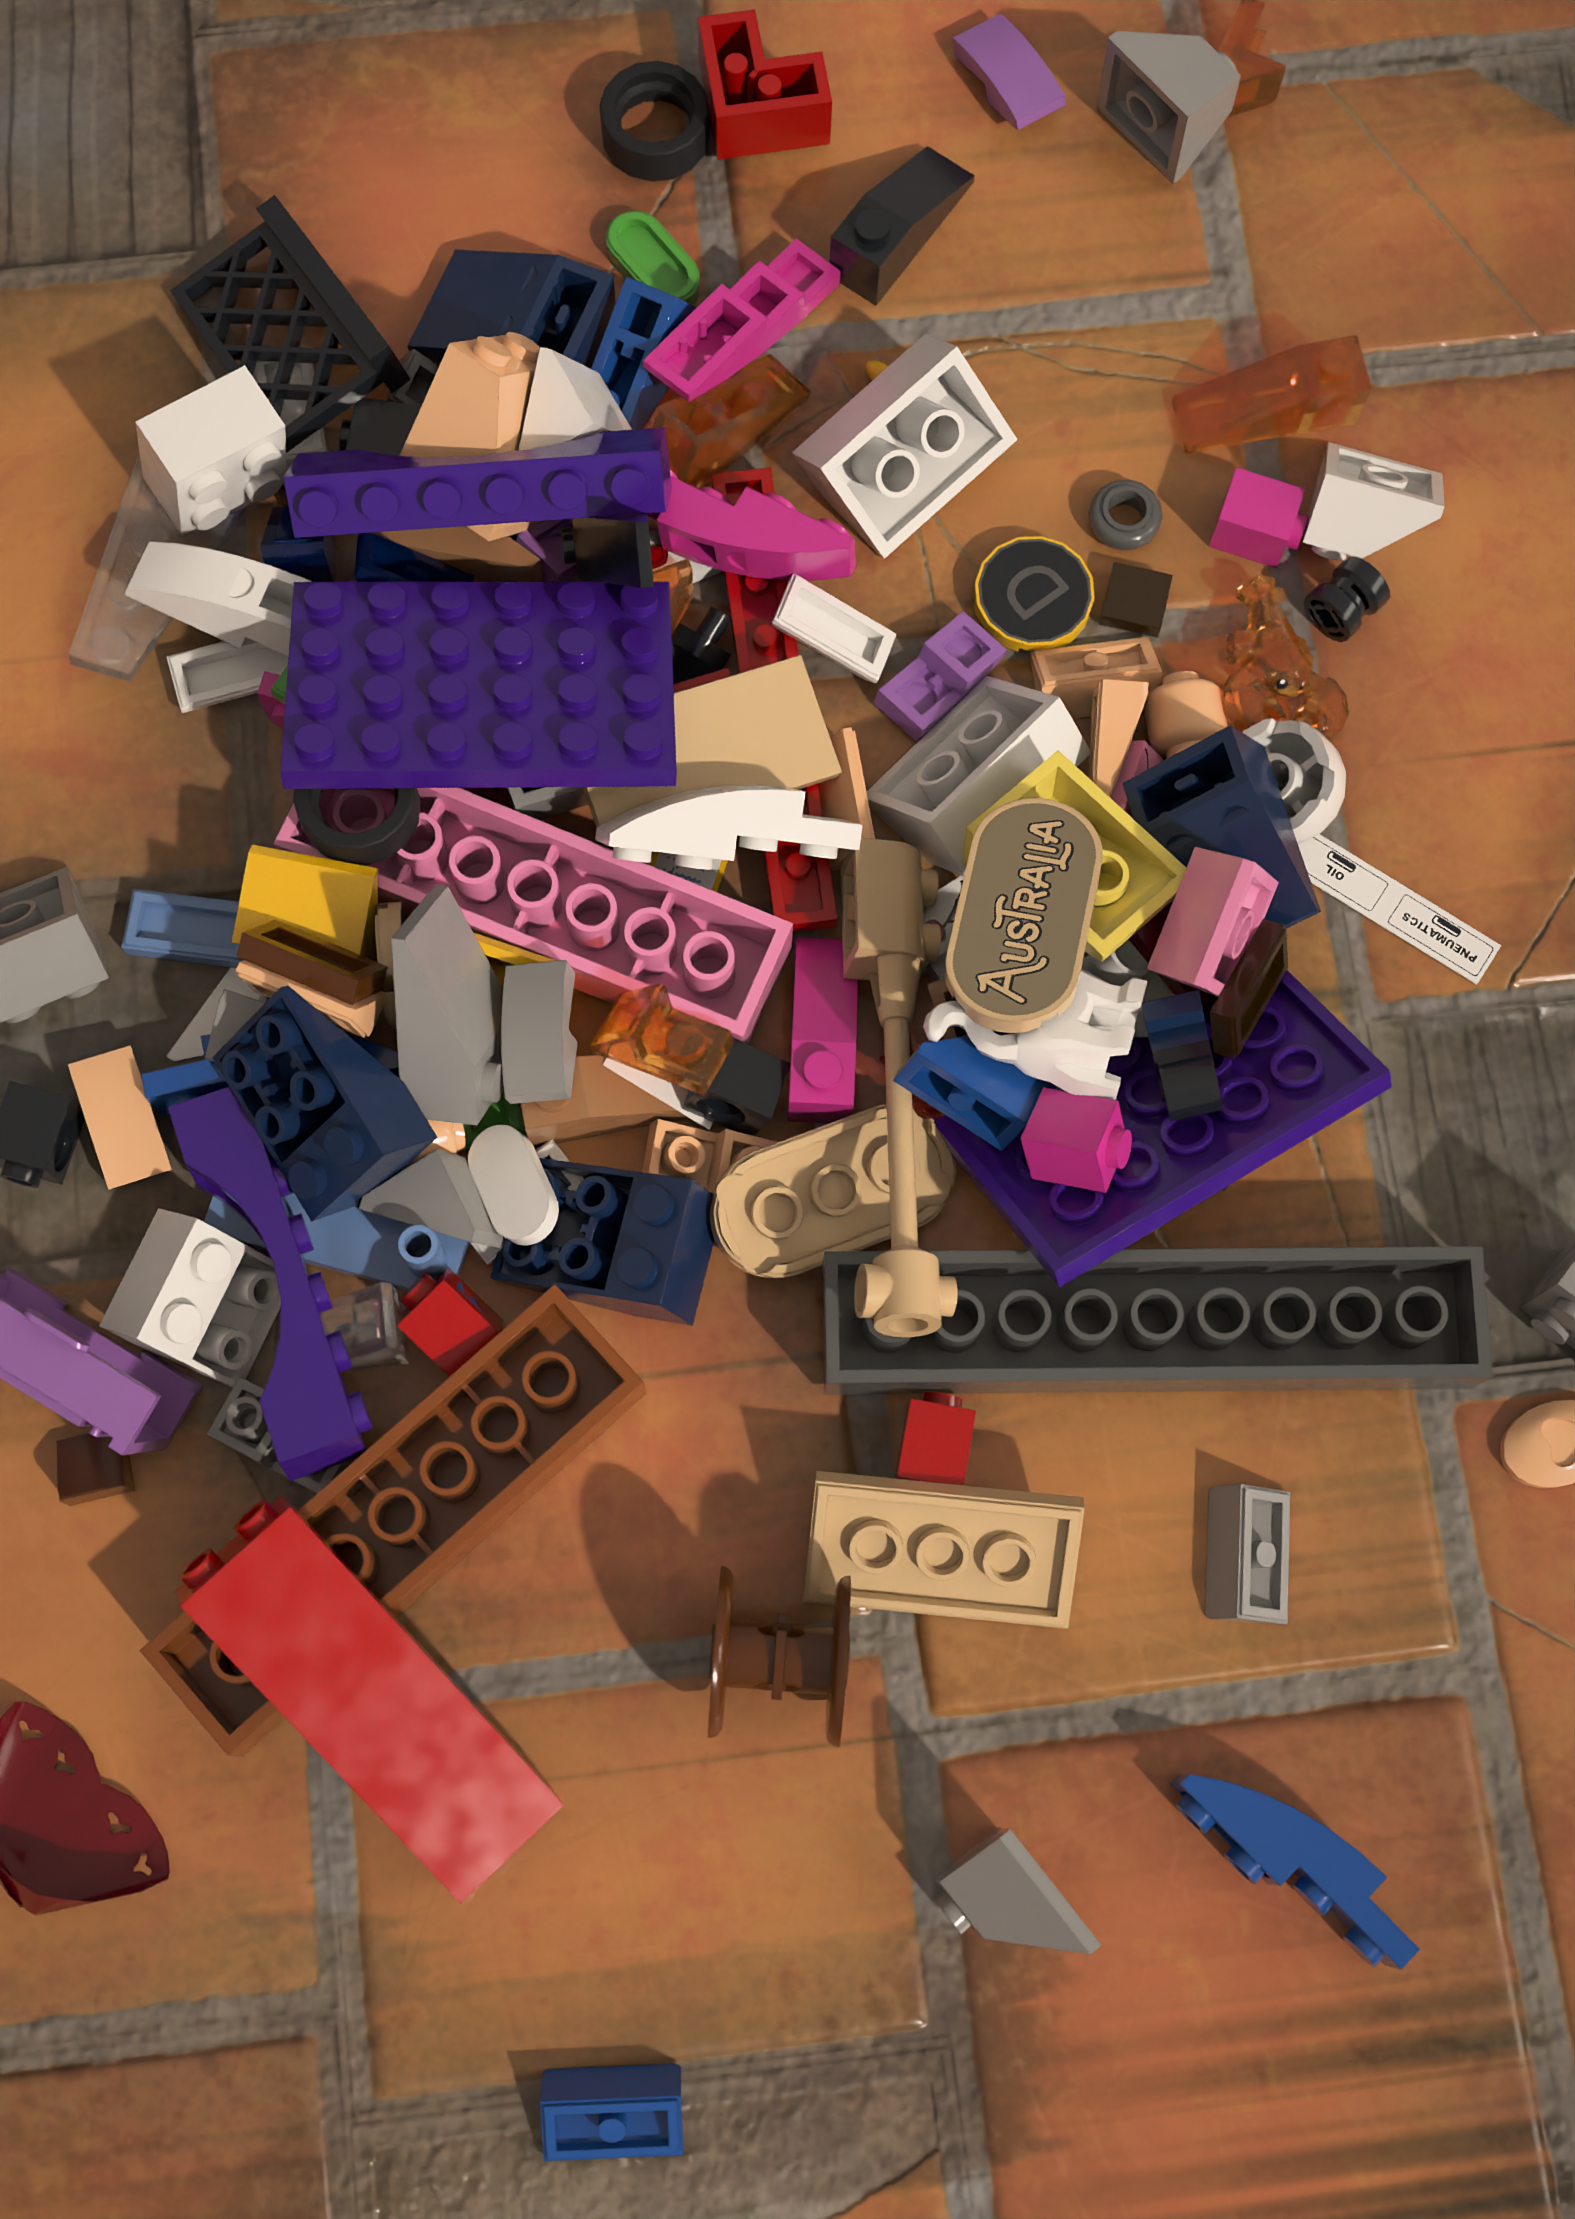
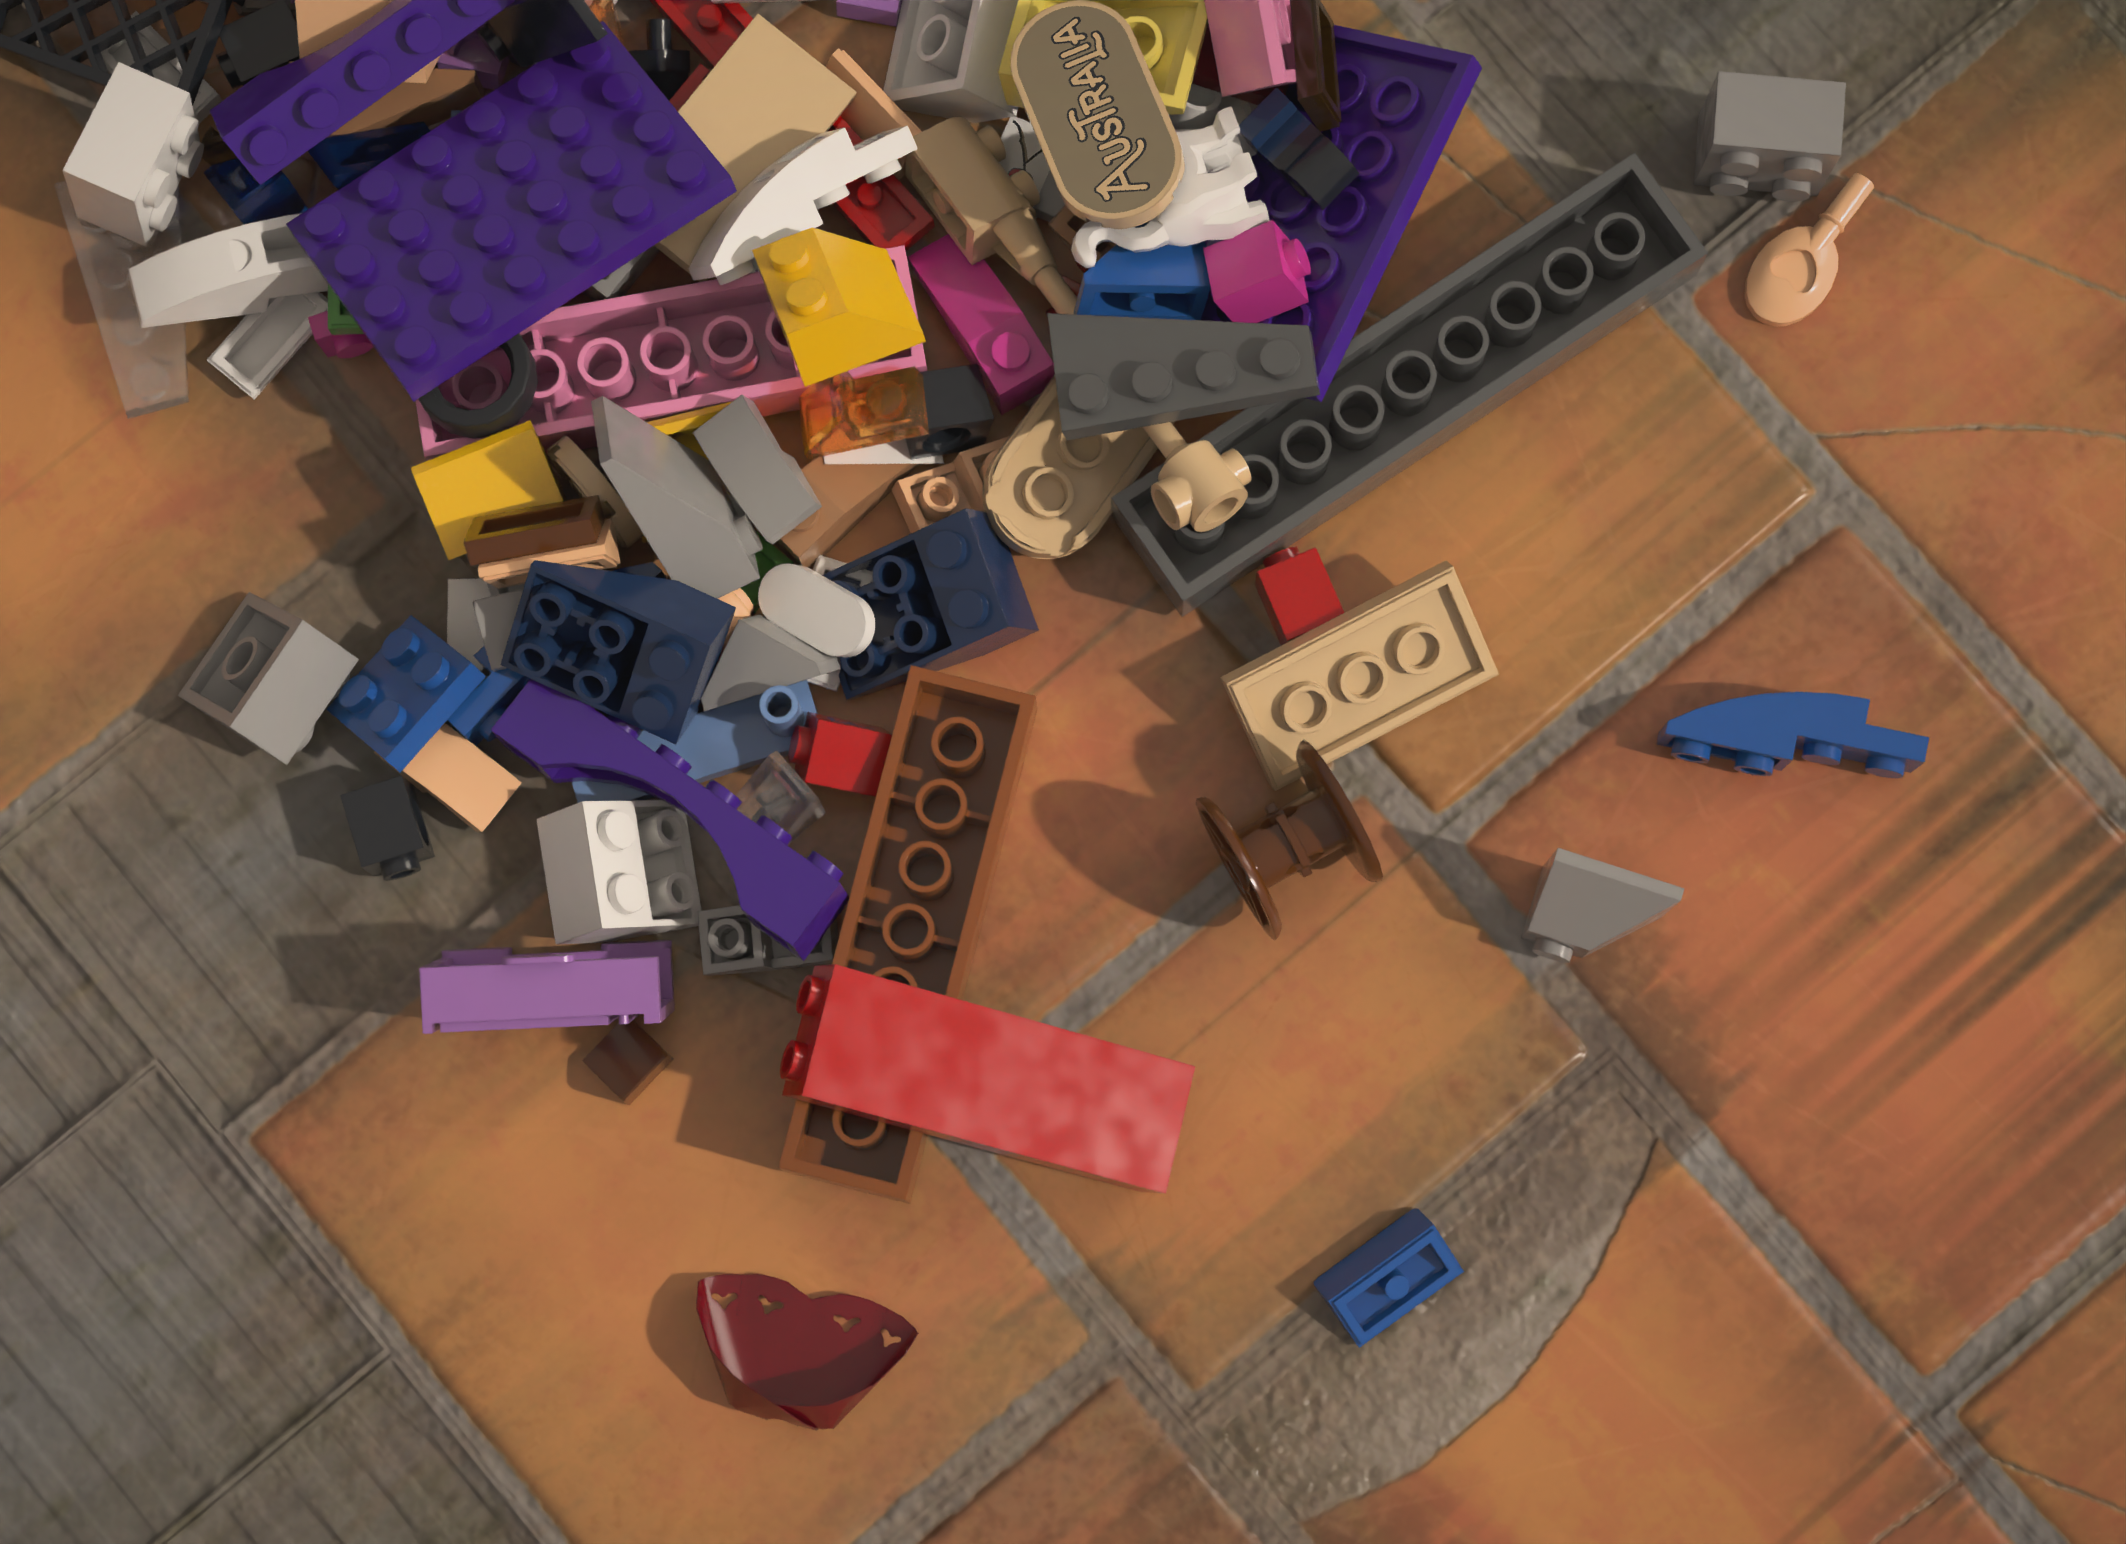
camera: 25 degrees left, 5 degrees up
medium blue tile [121,889,243,968] -> none
light grey slope [1205,1484,1290,1625] -> none
none -> blue plate [326,615,486,773]
none -> yellow slope [752,227,926,387]
none -> dark grey wing [1047,313,1320,441]

